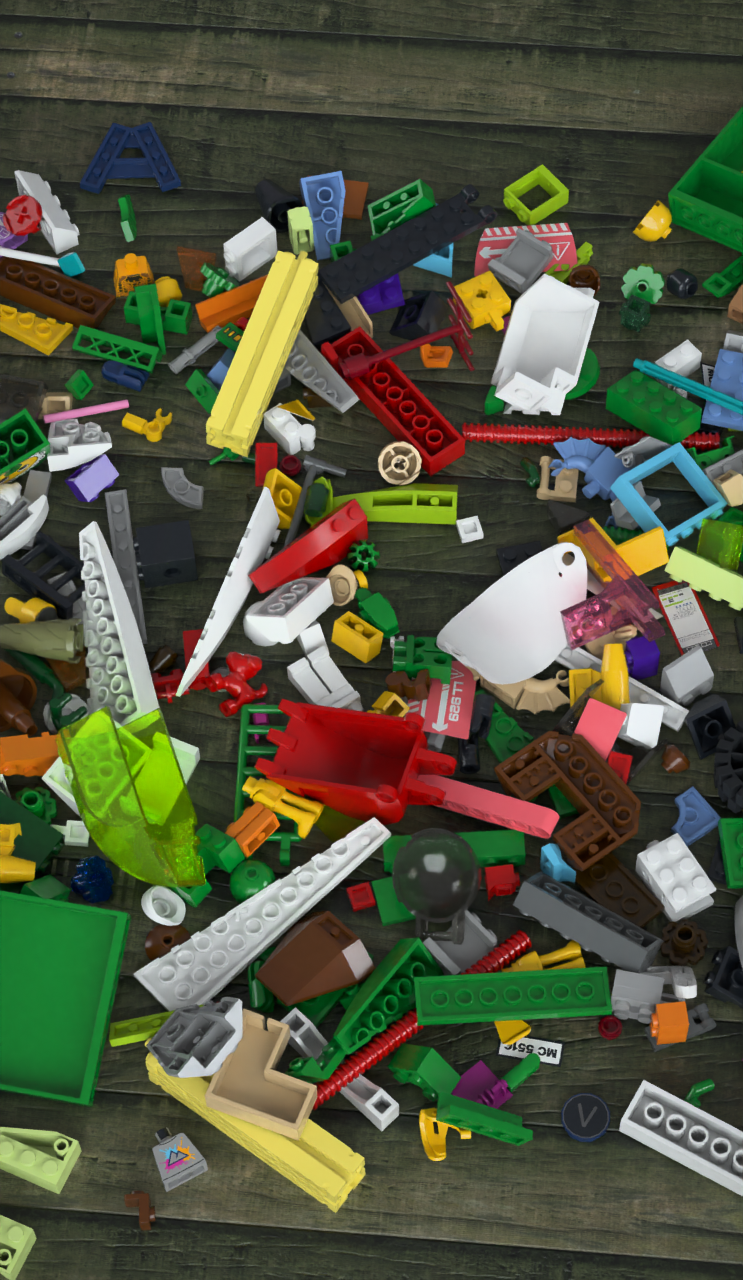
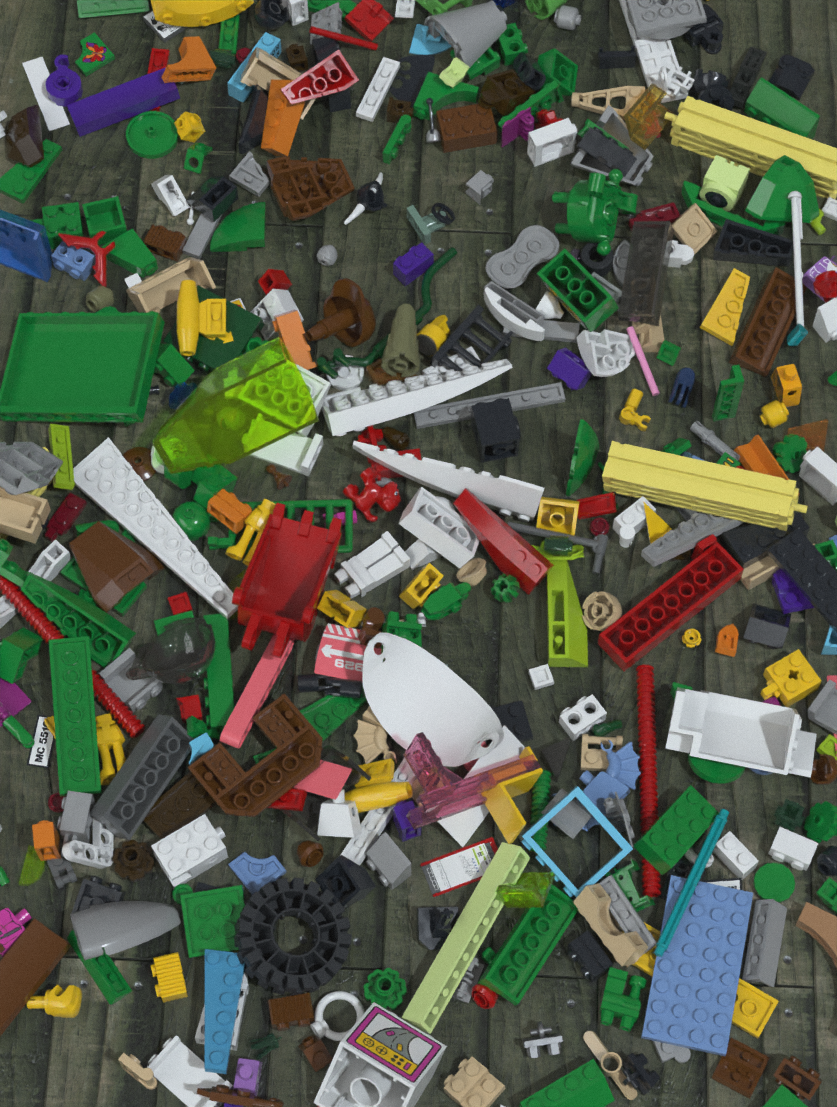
camera: 85 degrees right, 5 degrees up
green fence [72,325,163,373] -> none
green arch [124,291,193,335] -> none
light grey tile [161,467,204,509] -> none
dark red piece [338,281,475,380] -> none
yellow tile [353,570,368,590] -> none
none -> clear neon green tile [19,845,45,886]
none -> green tile [173,884,193,906]
none -> green plate [186,716,220,743]
none -> reddish brown piece [266,464,292,490]
none -> white brick [559,694,607,741]
none -> green brick [566,419,599,496]
none -> yellow plate [682,629,701,648]
none -> green tile [753,863,795,903]
none -> white brick [768,827,818,871]

